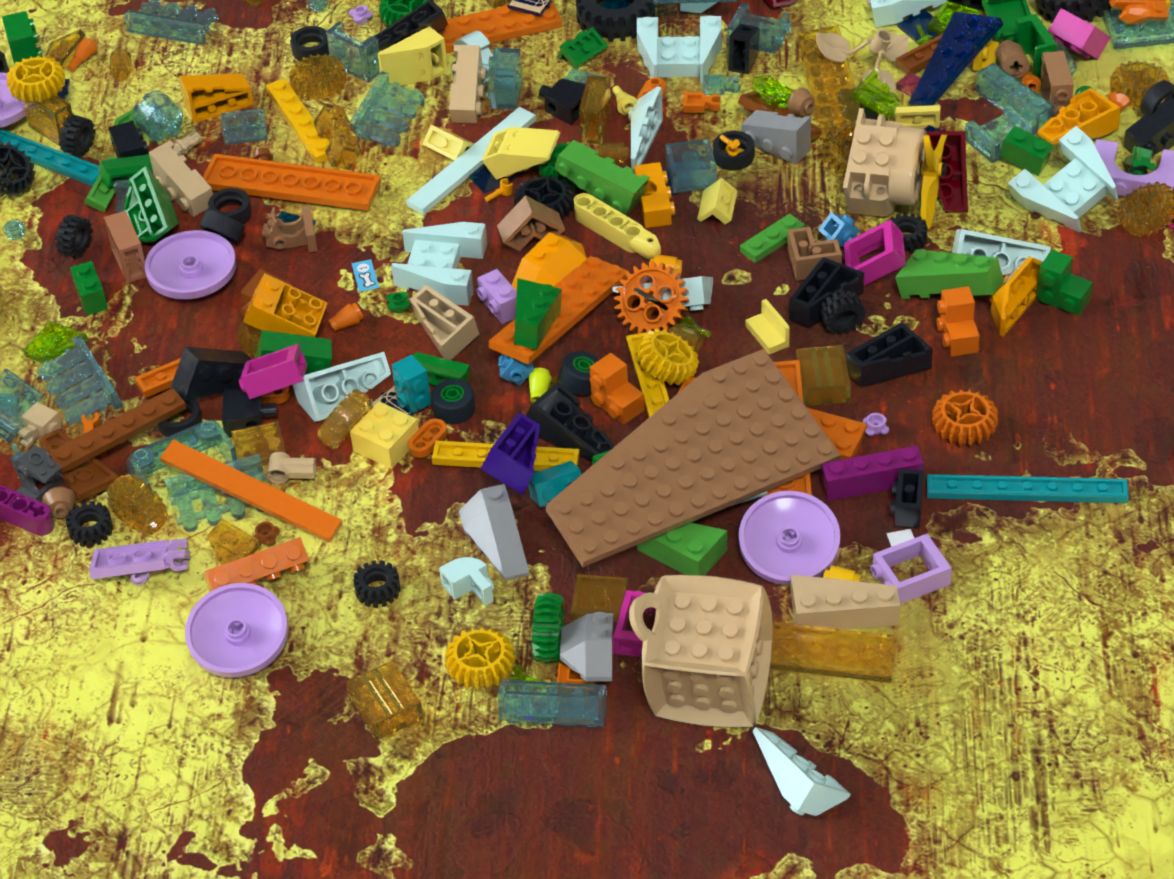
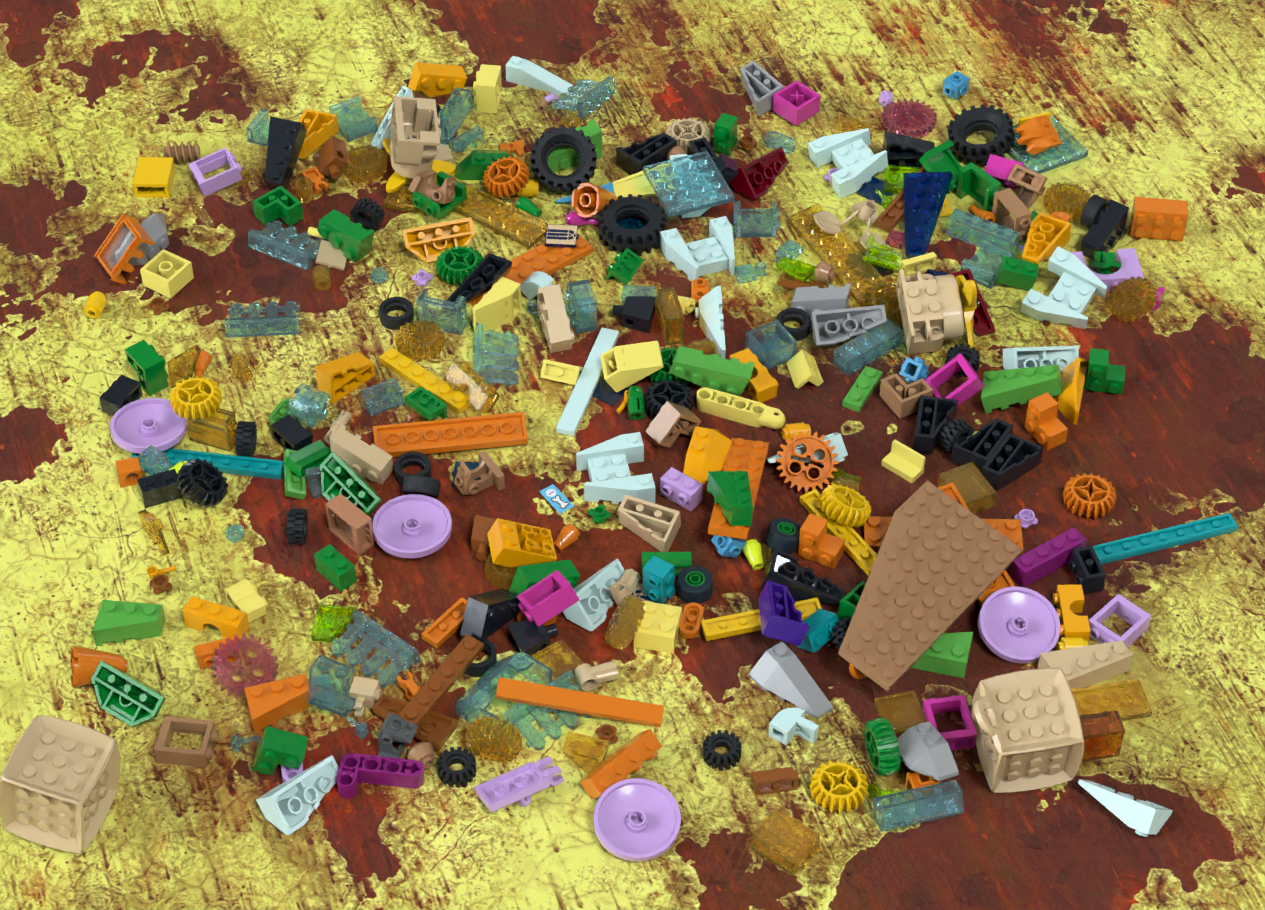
camera: 25 degrees left, 0 degrees up
orange plate [683,92,721,113] -> none
light orange hand [720,135,741,157] -> none
black torso [728,24,760,74] -> none
white sticker [886,529,914,547] -> none
medium nougat piece [996,40,1029,79] -> none
none -> green bracket [404,386,447,421]
none -> tan piece [609,569,641,608]
none -> green hinge [627,386,645,421]
none -> dark orange panel [751,767,799,795]
none -> clear light blue plate [775,240,803,265]
none -> light grey wedge [811,305,887,346]
none -> clear light blue brick [833,319,904,376]
none -> black wedge [951,418,1013,474]
none -> medium nougat tile [1007,164,1047,208]
none -> light orange arch [1052,584,1091,641]
none -> clear orange brick [1079,710,1125,762]

